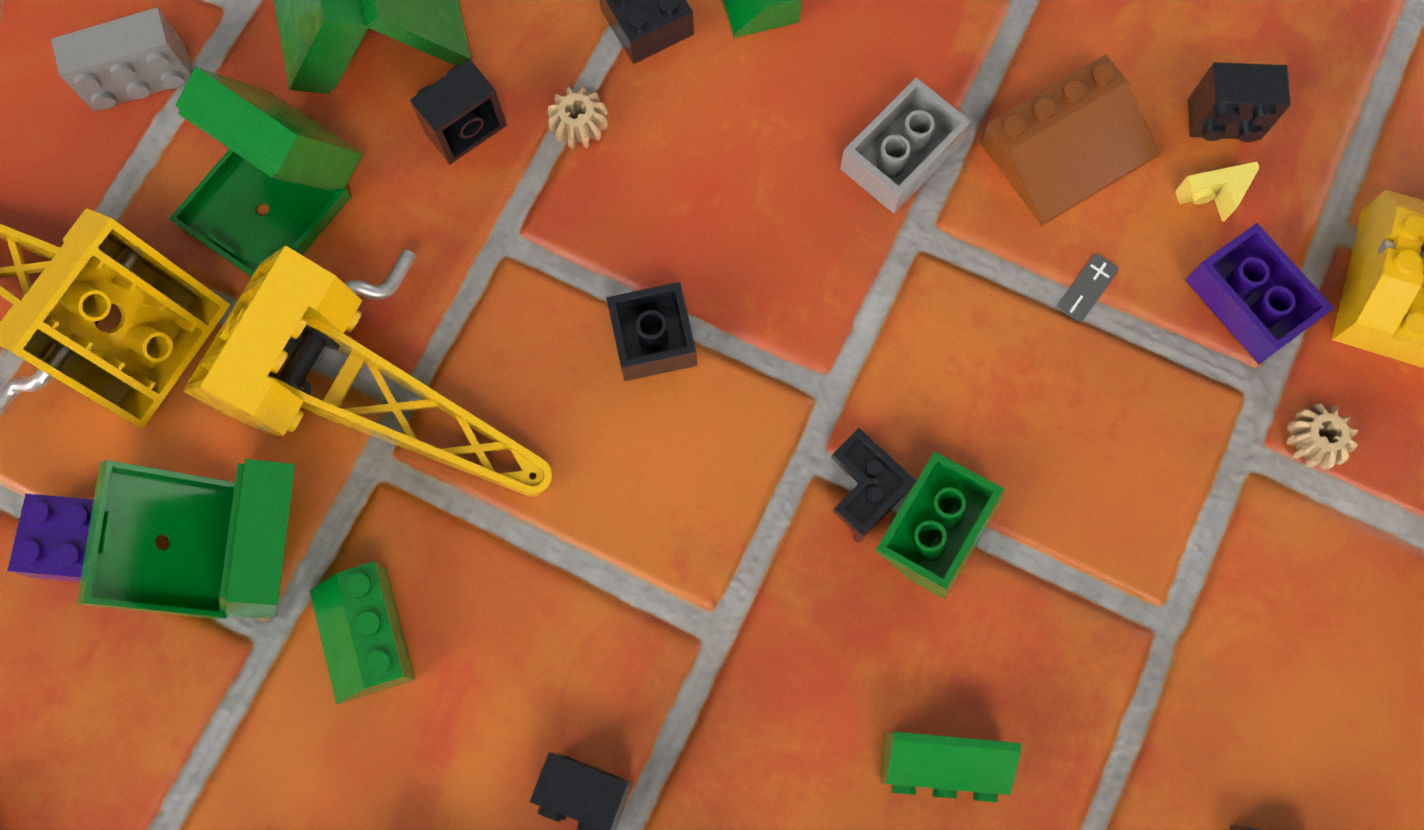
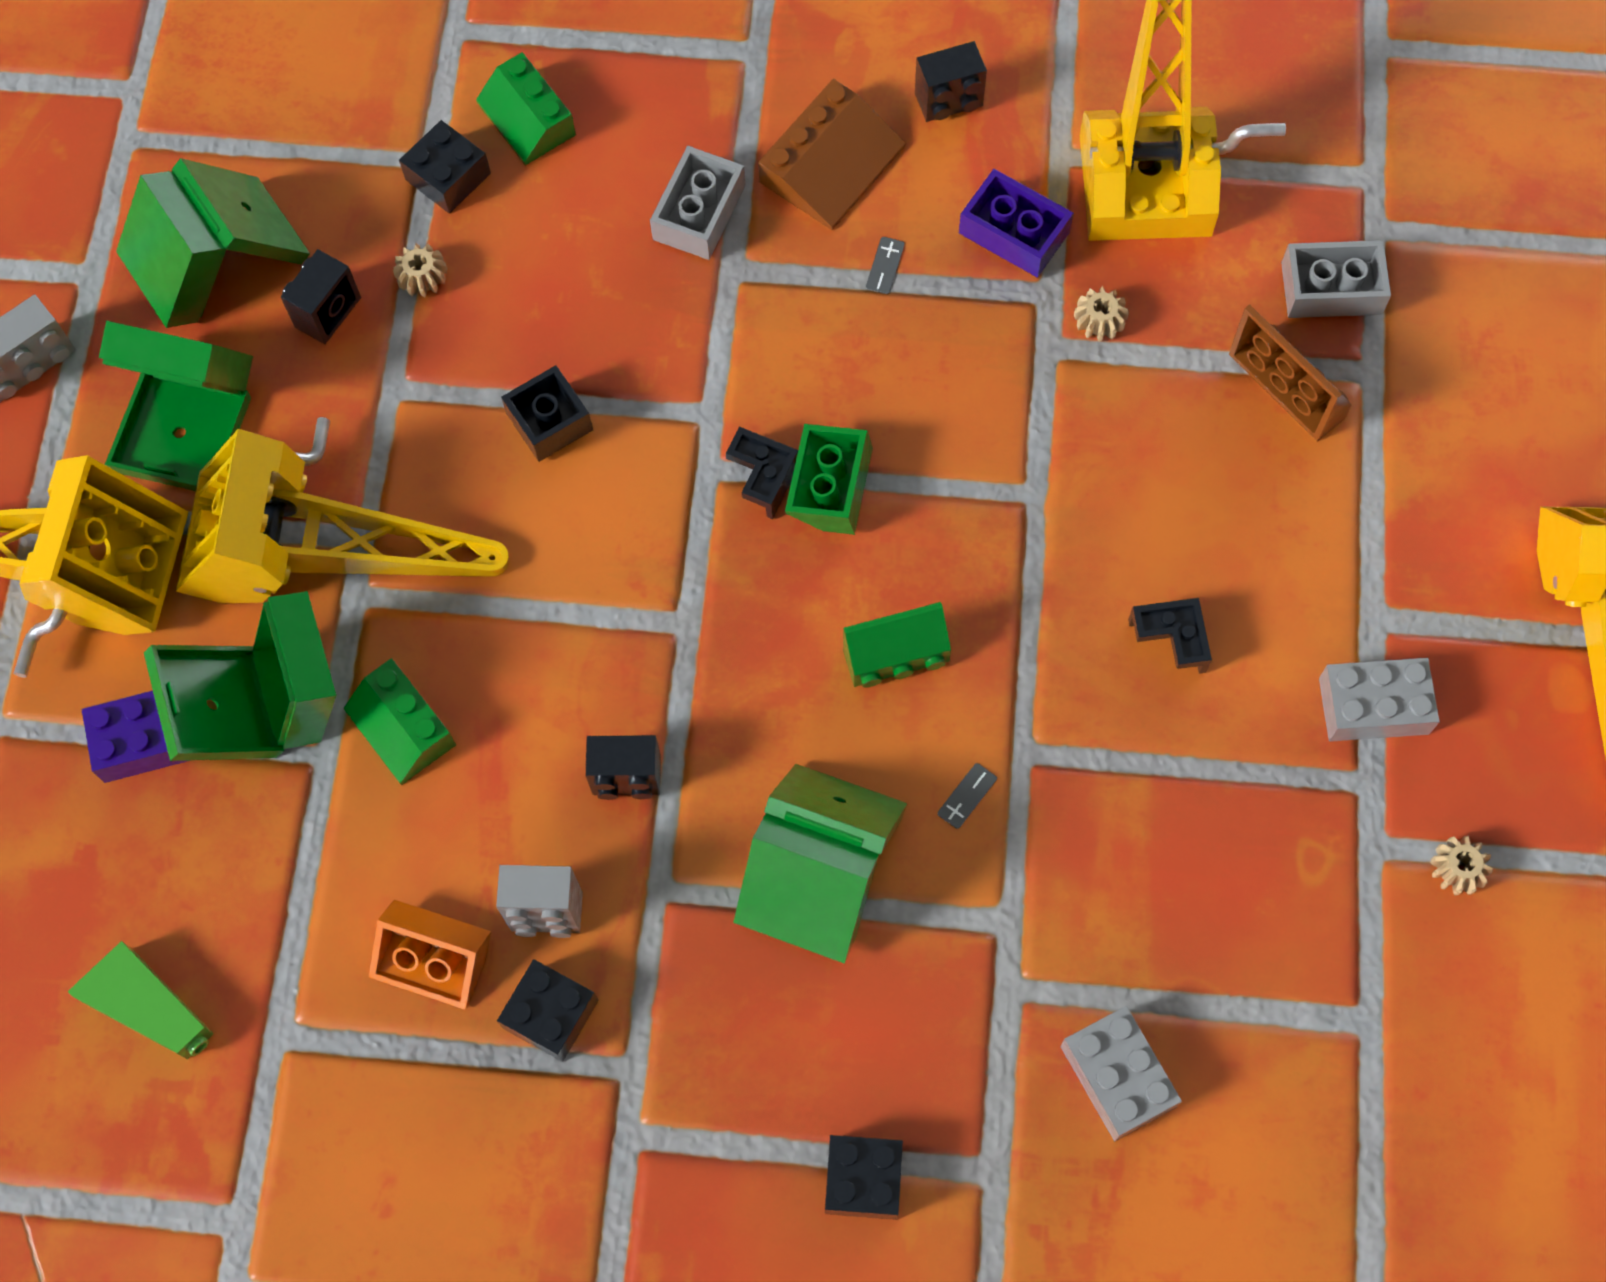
camera: 20 degrees left, 5 degrees down
light yellow slope [1175,162,1259,222] -> none

